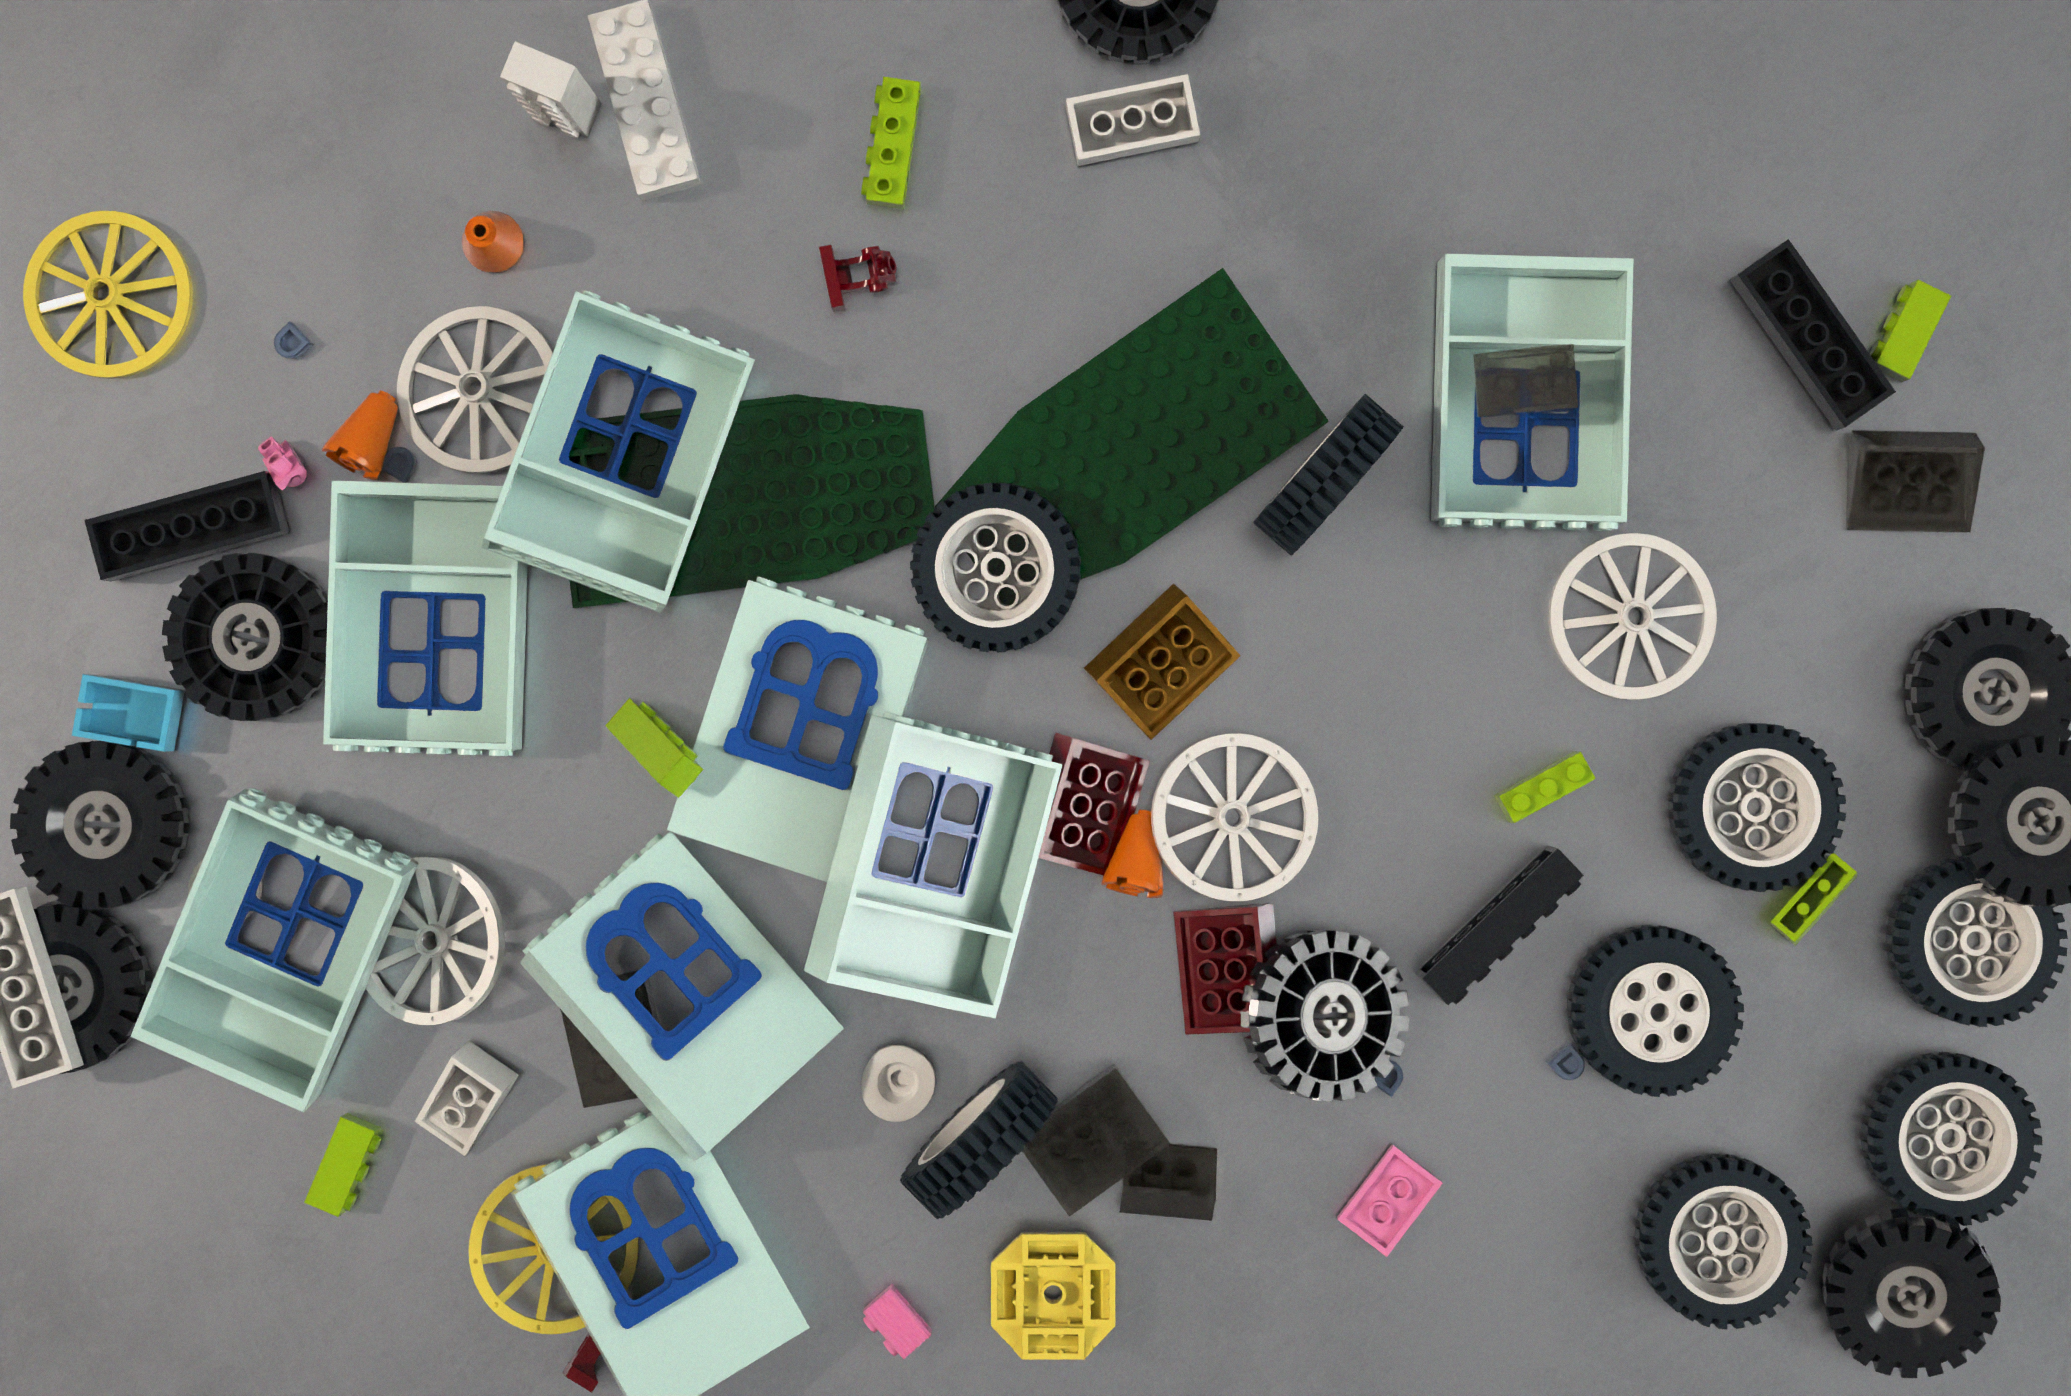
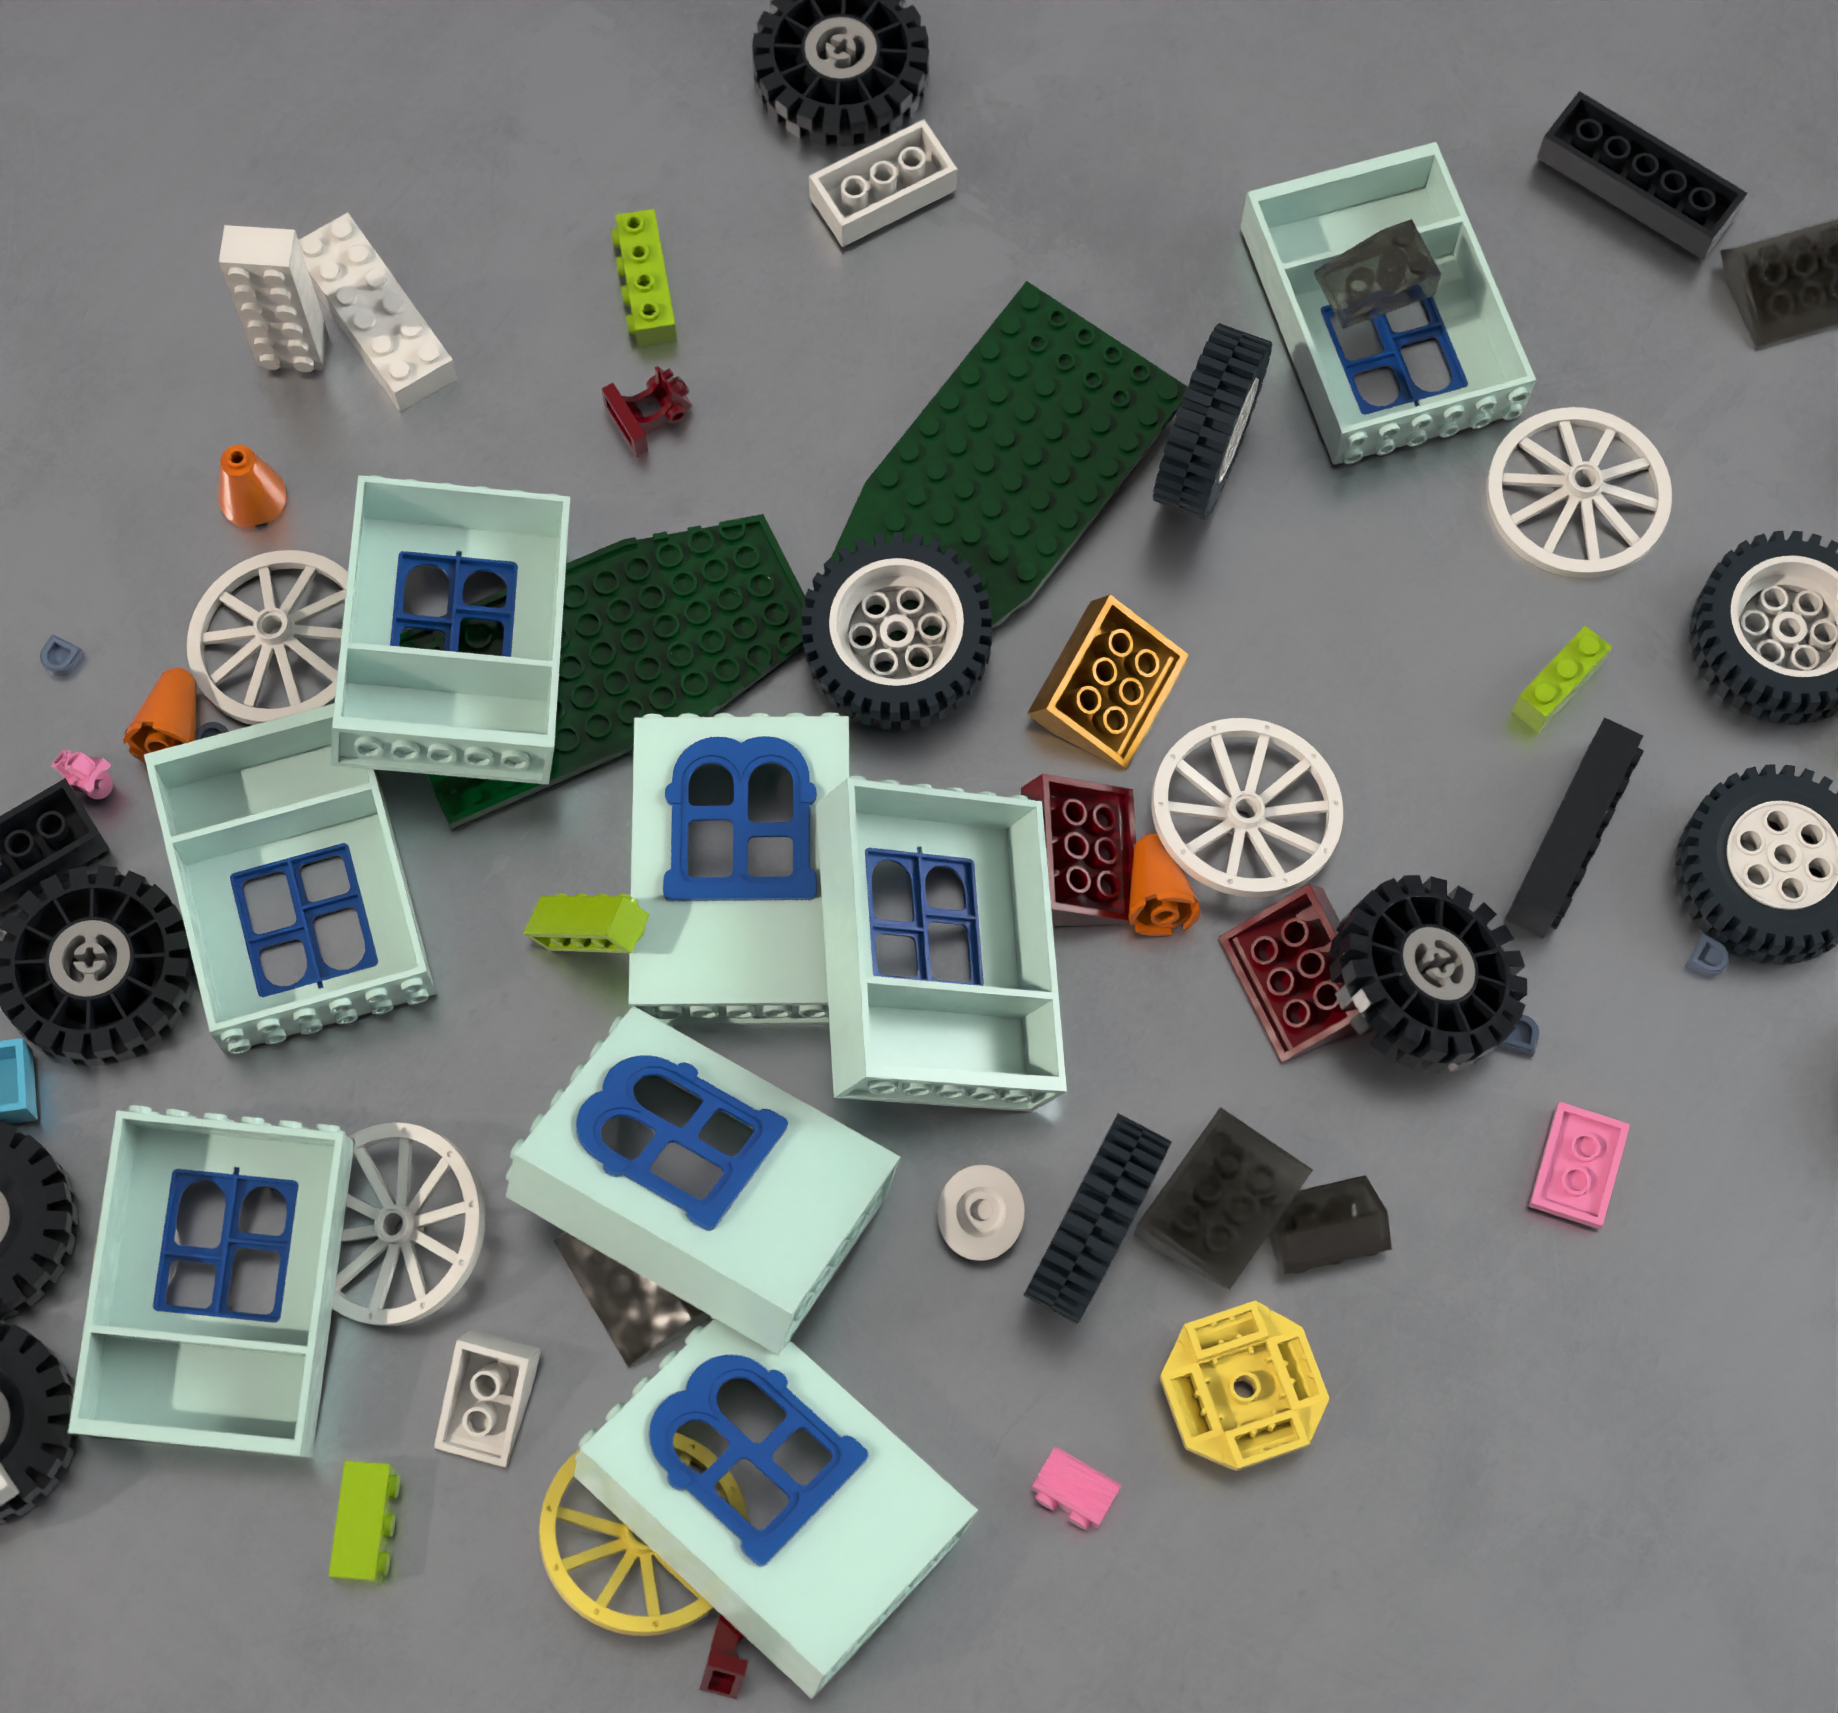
camera: 20 degrees left, 20 degrees down
lime brick [1870,279,1951,382] -> none

